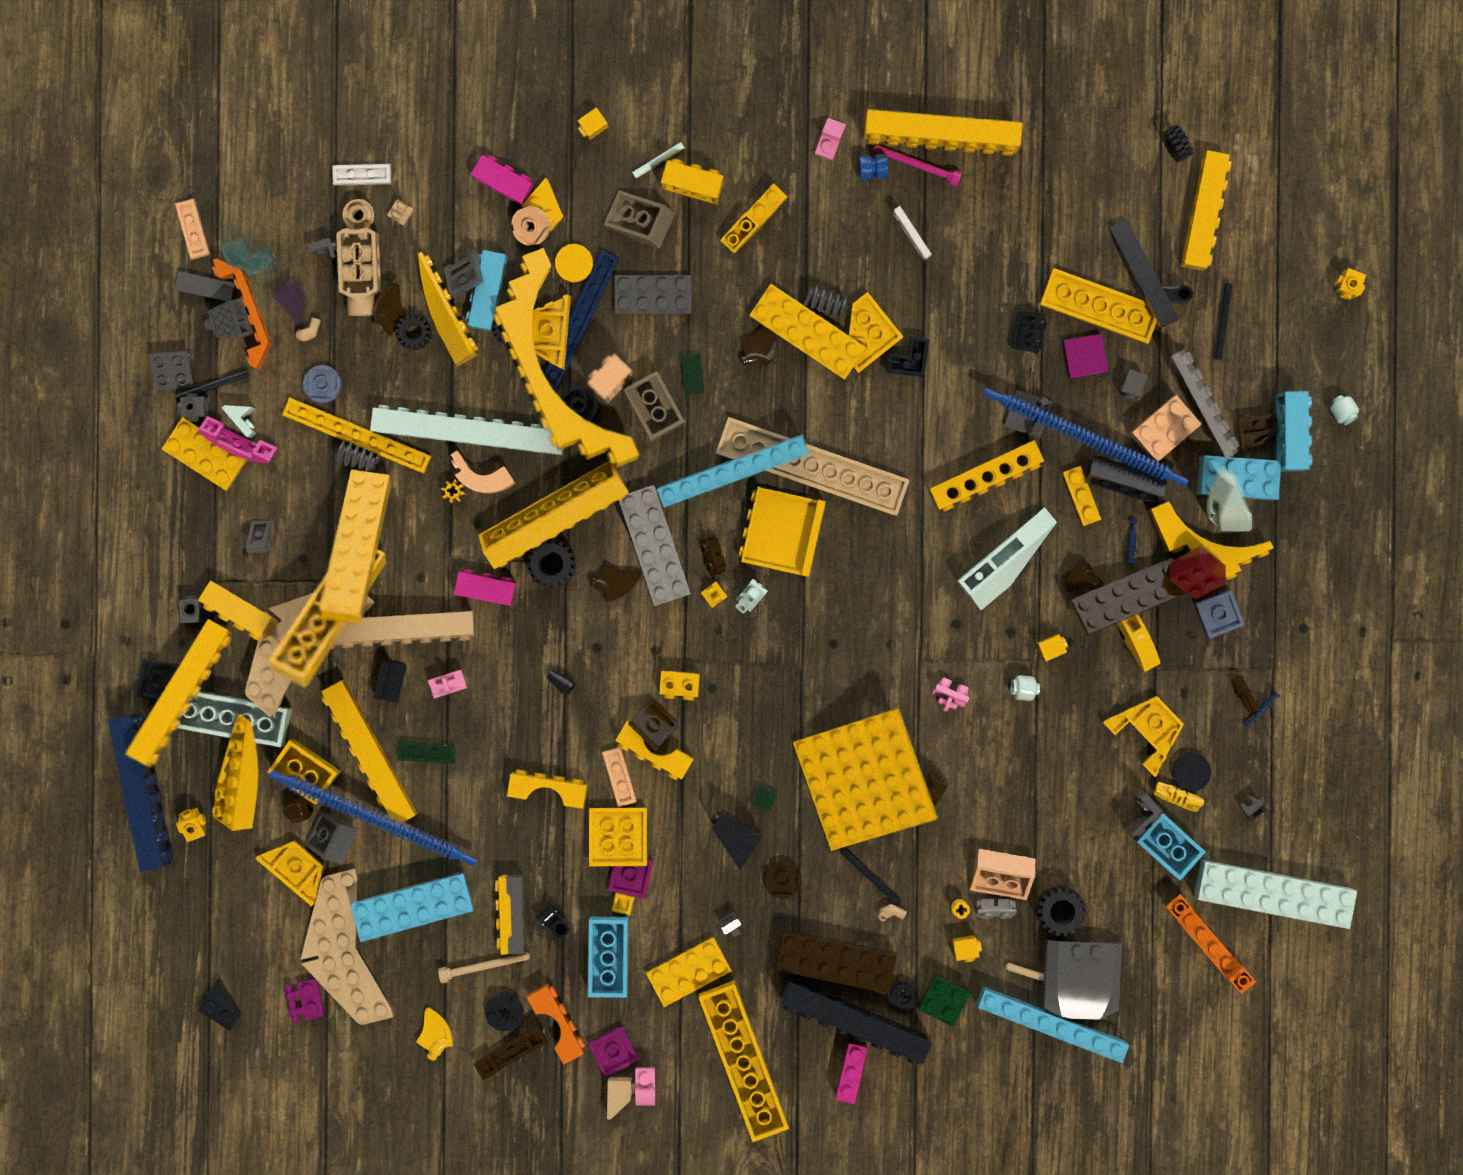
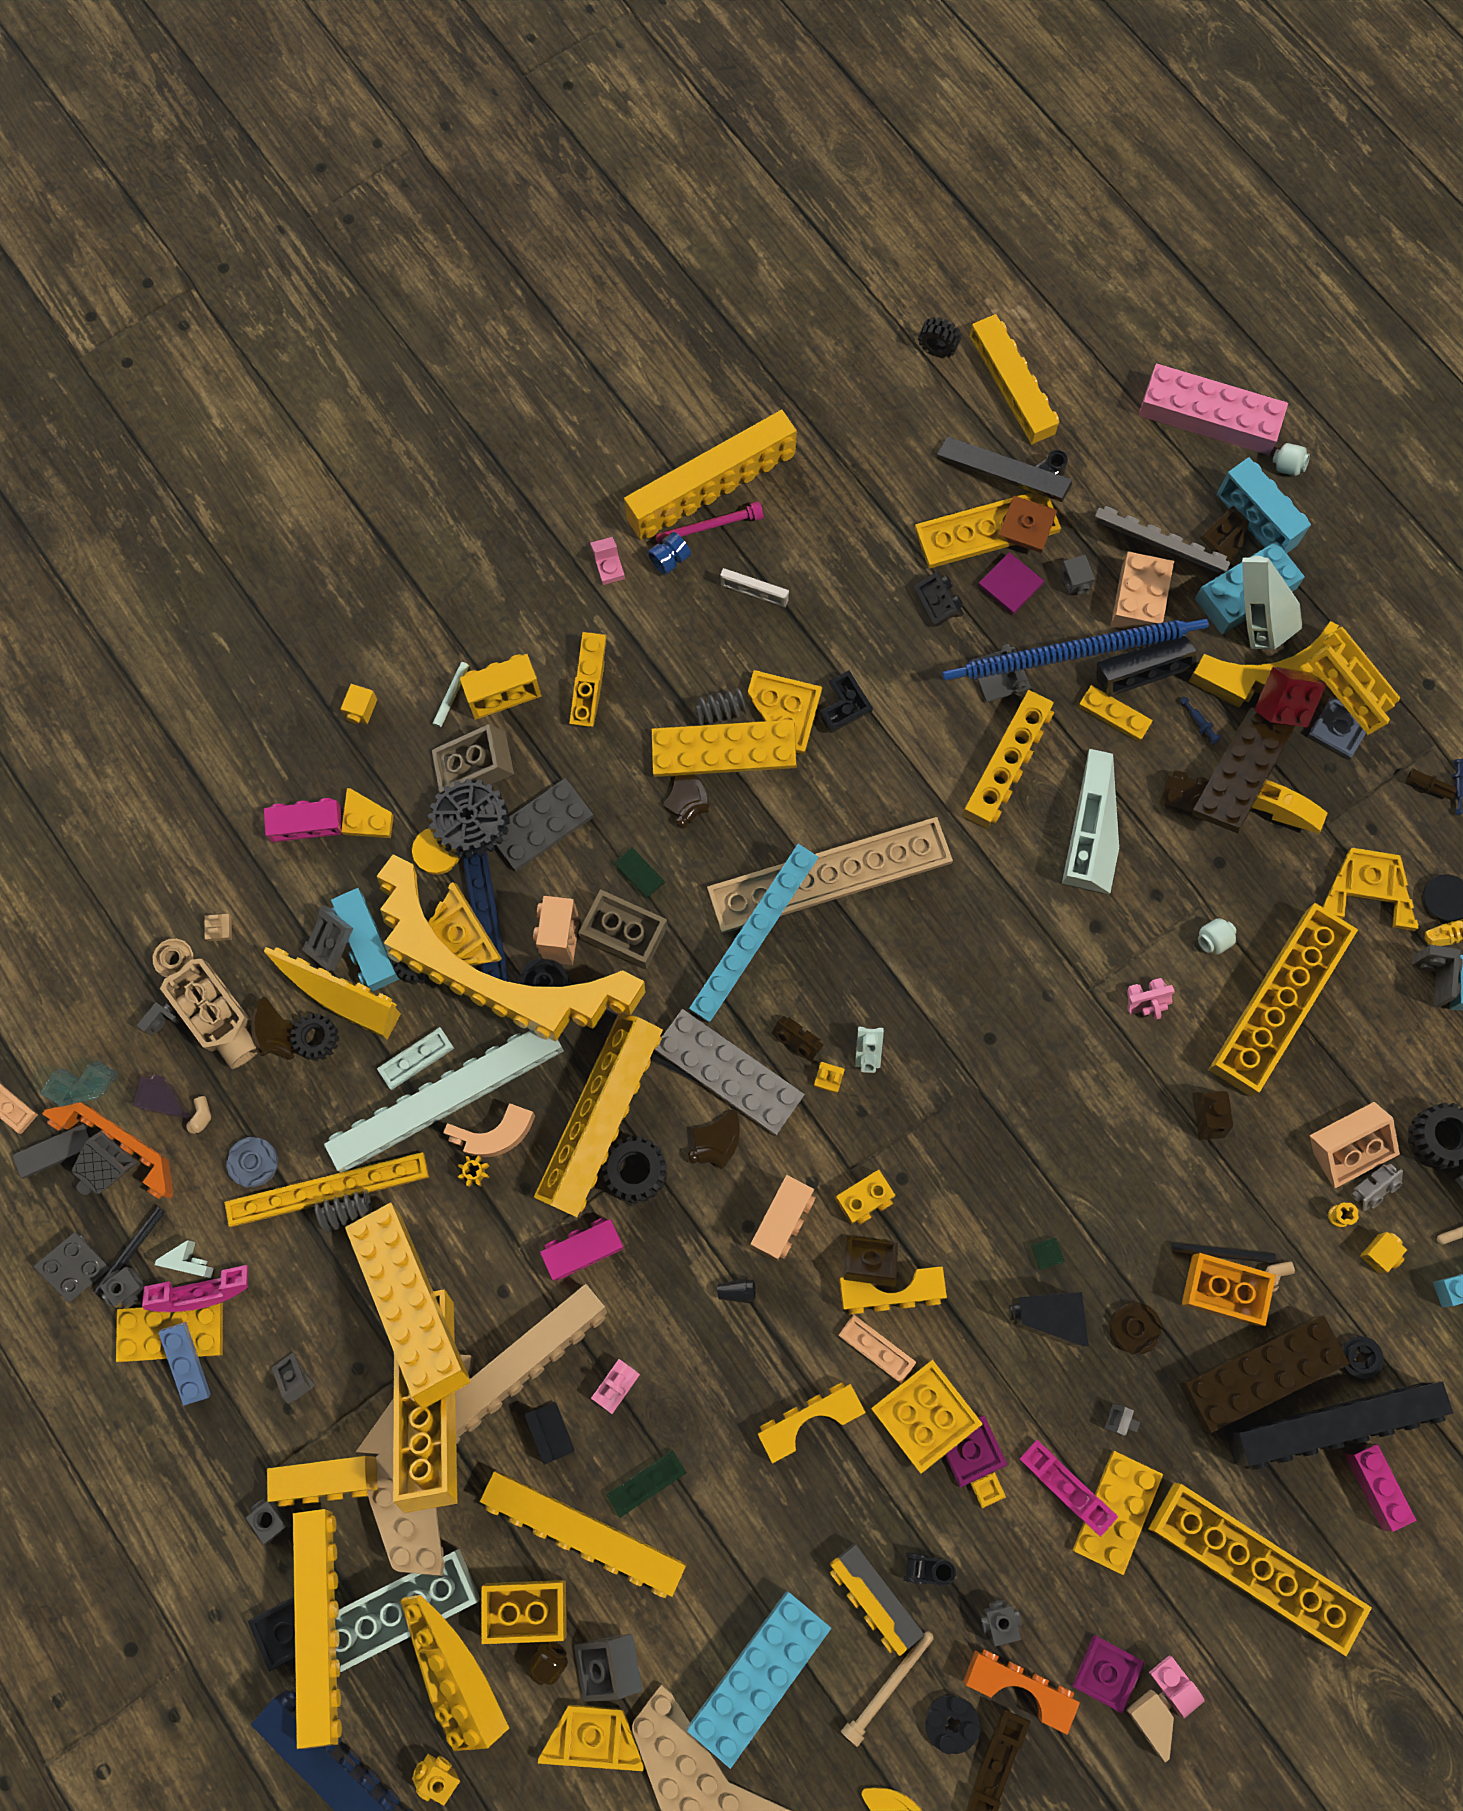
camera: 30 degrees left, 15 degrees down
blue hose [268,770,477,866] -> none
white tile [332,164,391,186] -> none
light nougat plate [512,205,551,245] -> none
medium azure brick [588,916,629,997] -> none
yellow panel [738,487,825,577] -> none
yellow plate [793,708,937,851] -> none
dark green brick [917,972,971,1027] -> none
yellow brick [1036,634,1068,661] -> none
black bar [1214,283,1233,360] -> none
yellow brick [1335,268,1366,300] -> none
none -> medium blue plate [158,1322,211,1406]
none -> light aqua tile [377,1027,454,1090]
none -> black piece [428,779,510,859]
none -> light nougat brick [750,1175,816,1262]
none -> dark grey brick [981,1600,1022,1646]
none -> dark orange plate [998,496,1057,553]
none -> dark pink slope [1020,1440,1118,1537]
none -> bright pink brick [1138,363,1288,455]
none -> light orange brick [1181,1253,1276,1326]
none -> yellow brick [1208,903,1358,1097]
none -> yellow fence [1308,627,1400,735]

